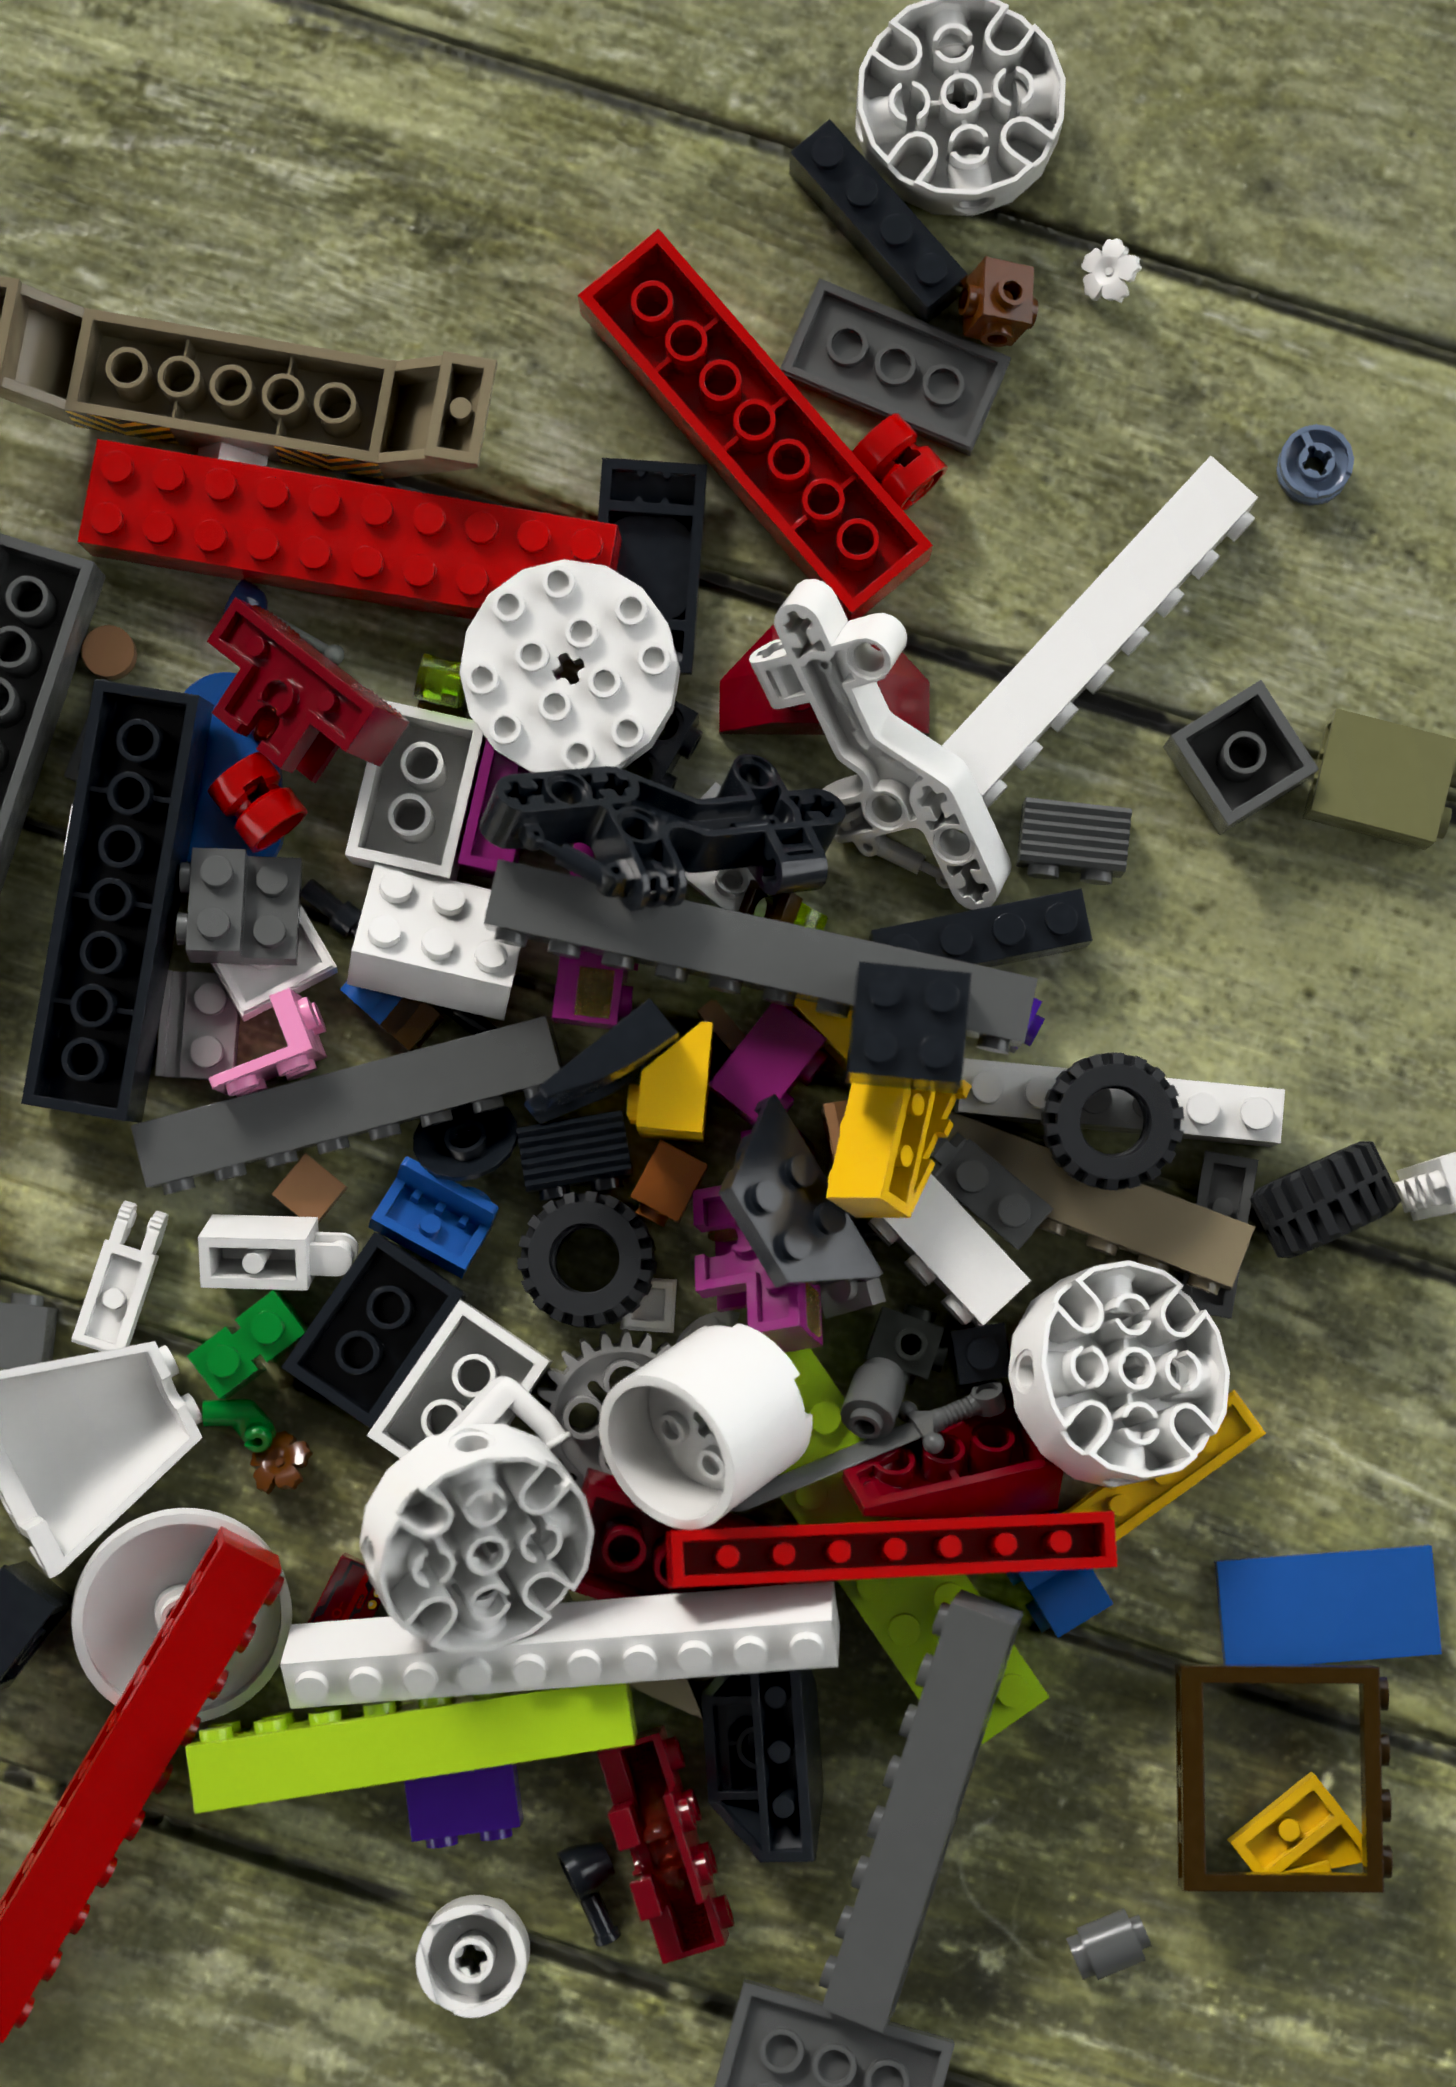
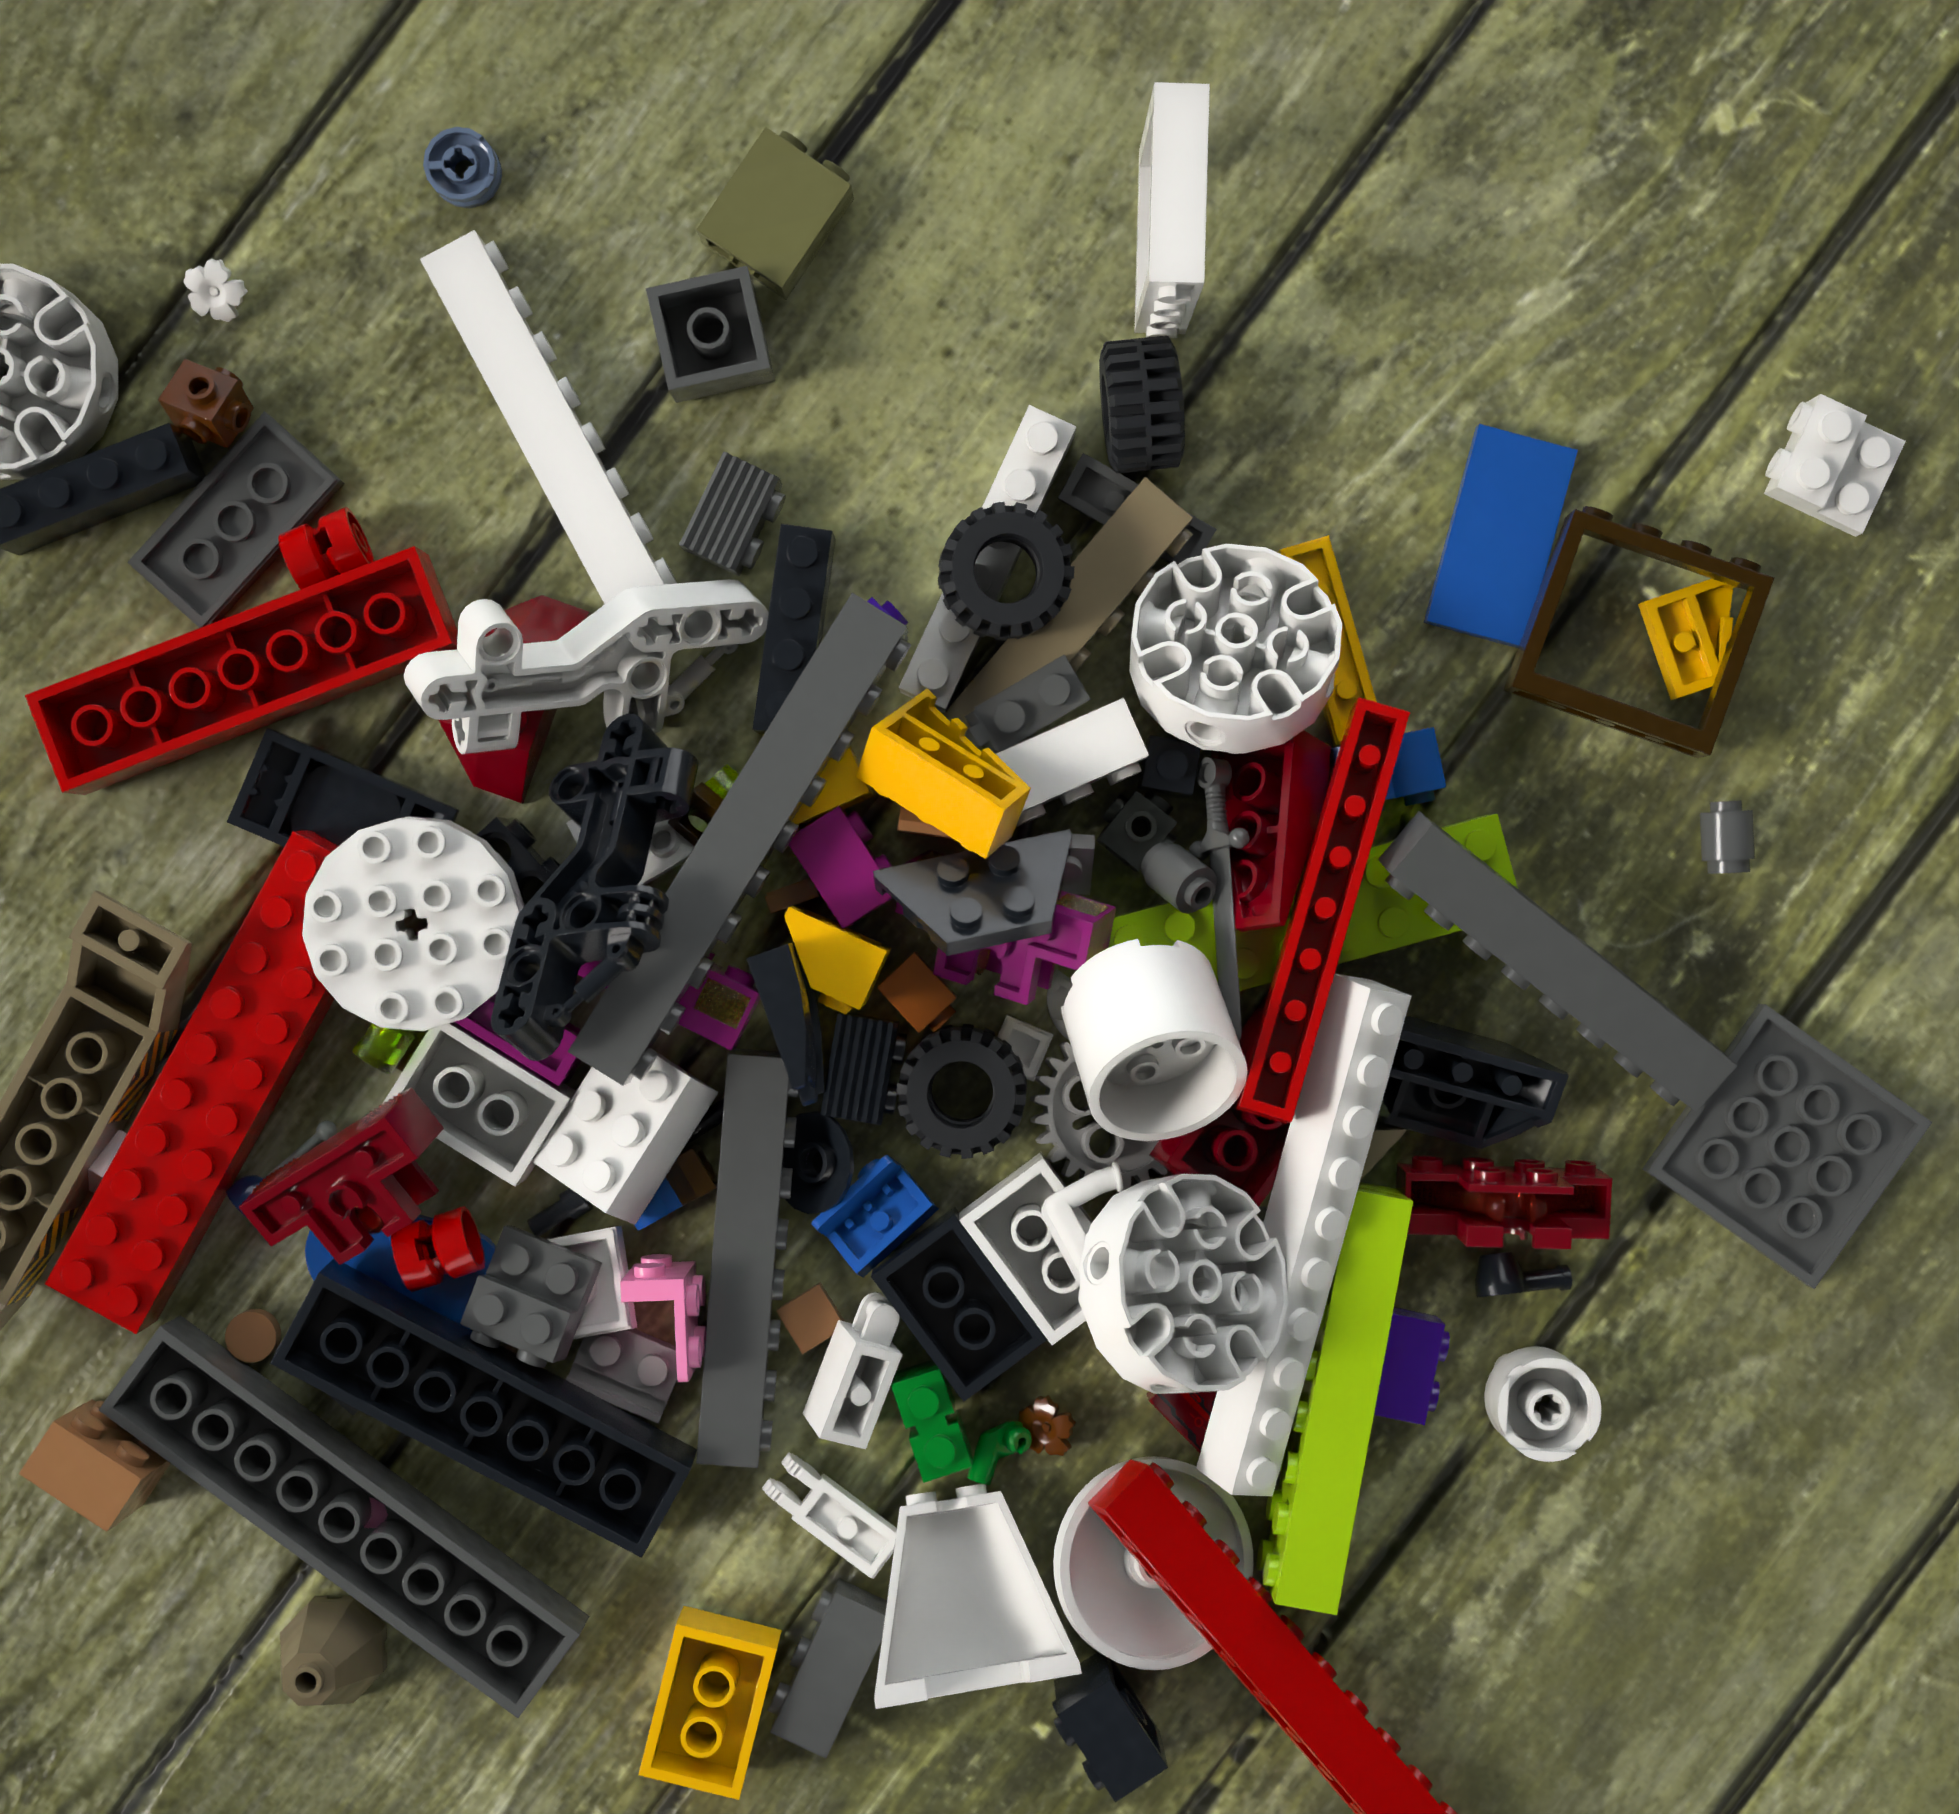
camera: 70 degrees left, 5 degrees up
black brick [845,961,971,1094] -> none

